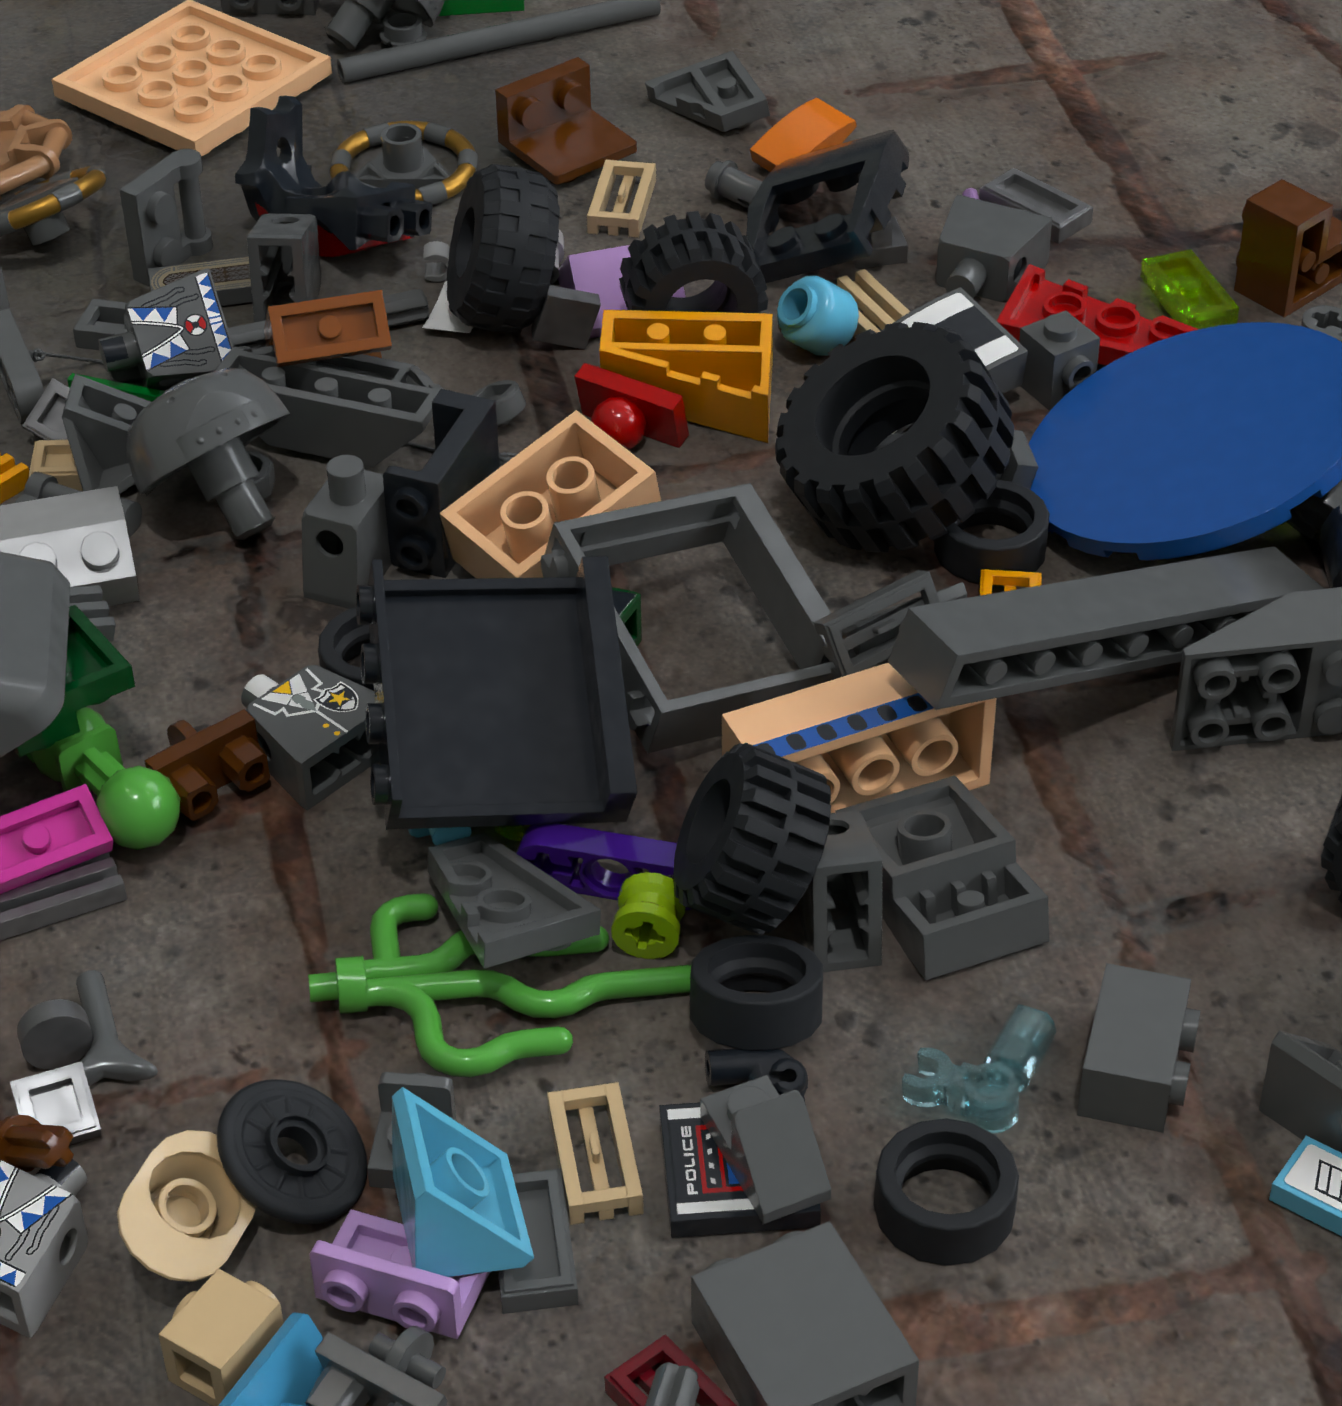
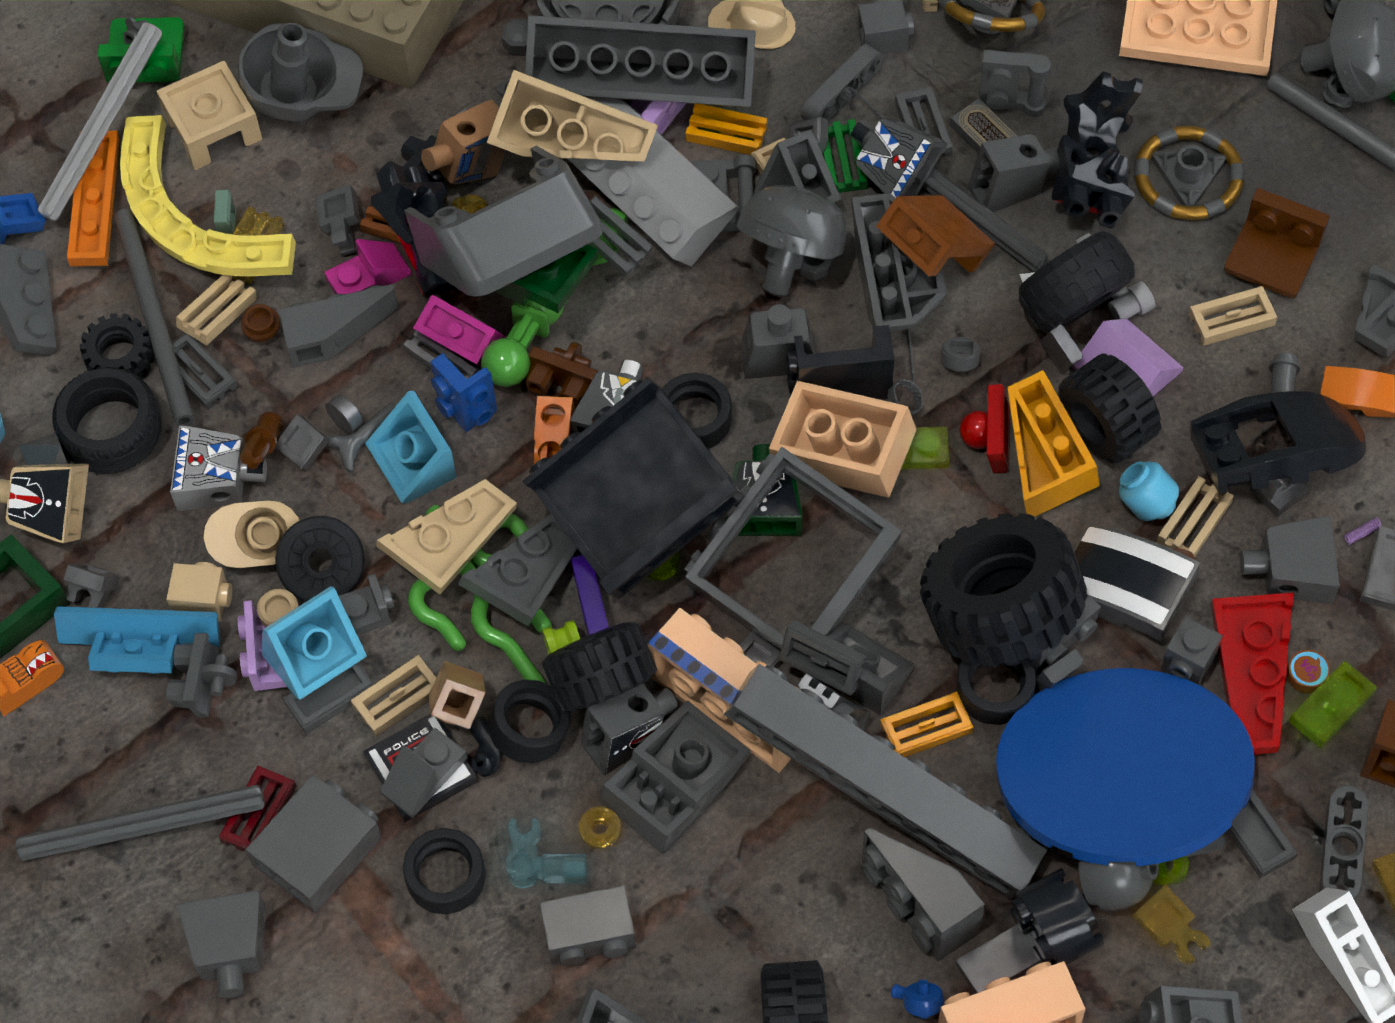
camera: 65 degrees right, 20 degrees up
none -> tan tile [257,589,299,628]
none -> medium azure slope [365,391,457,503]
none -> tan wing [376,479,517,594]
none -> medium nougat brick [428,661,486,729]
none -> blue bracket [430,353,497,432]
none -> orange leg [534,396,575,464]
none -> clear yellow plate [578,807,621,848]
none -> dark orange tile [1286,650,1330,693]

